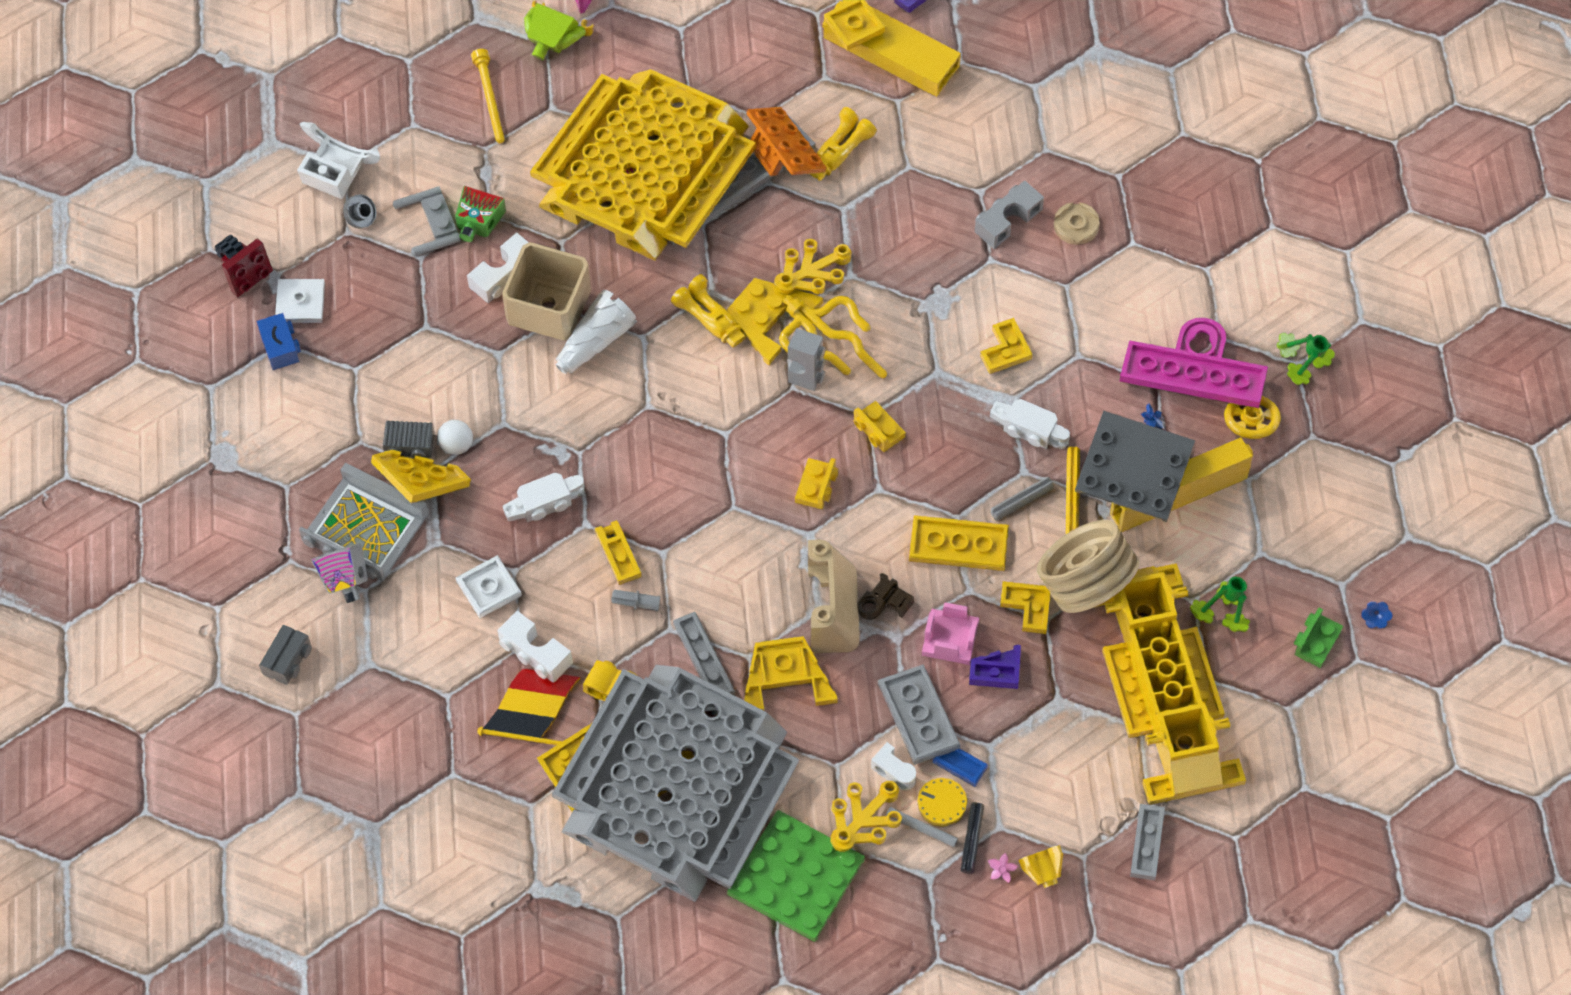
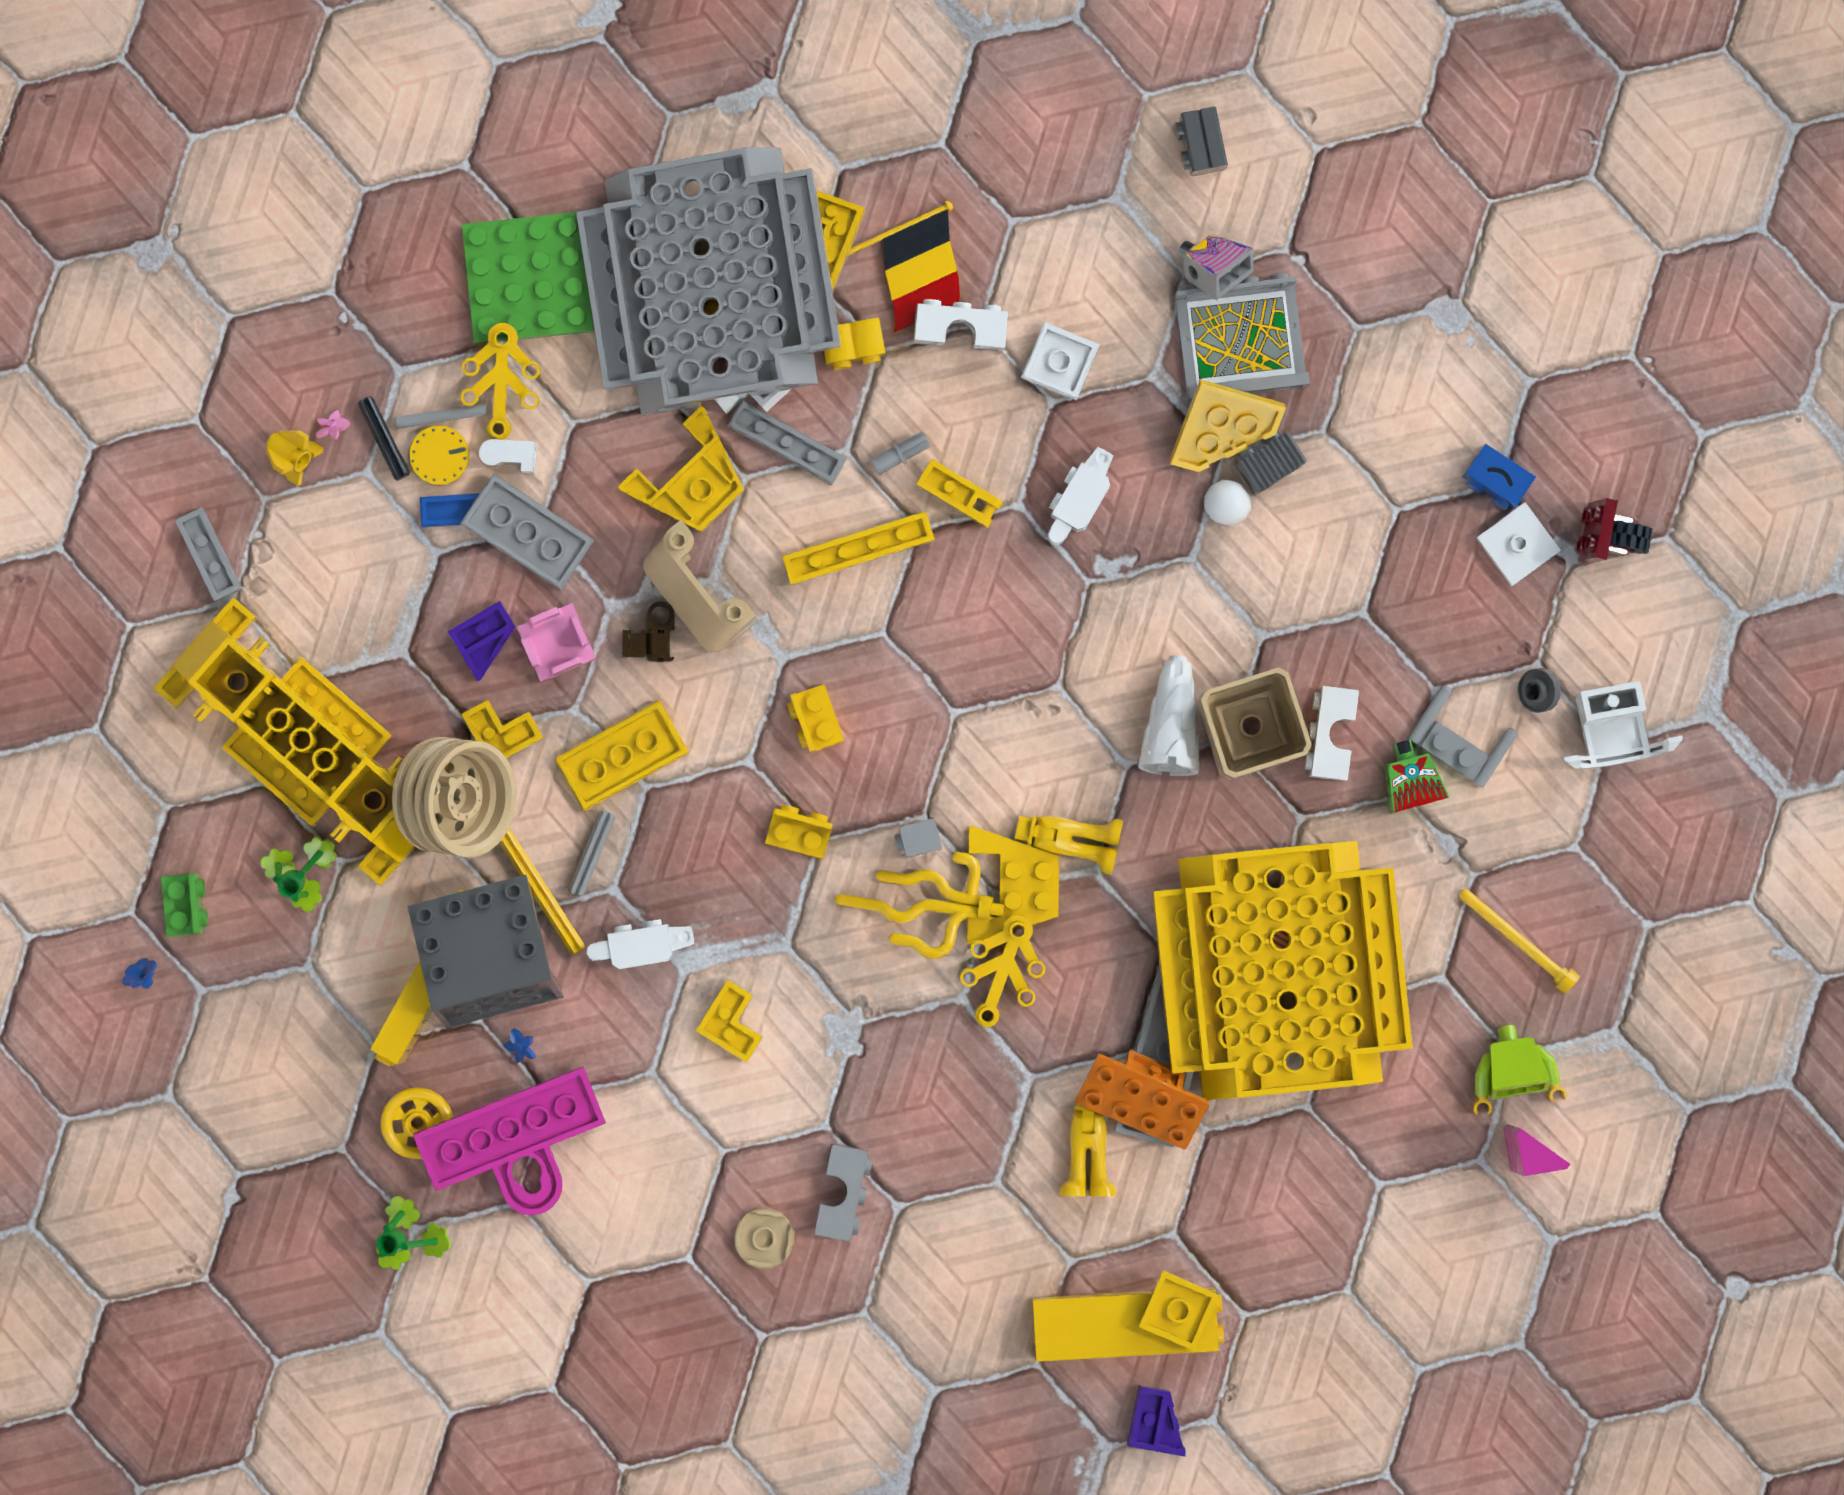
camera: 140 degrees right, 25 degrees up
none -> yellow plate [782,511,935,586]

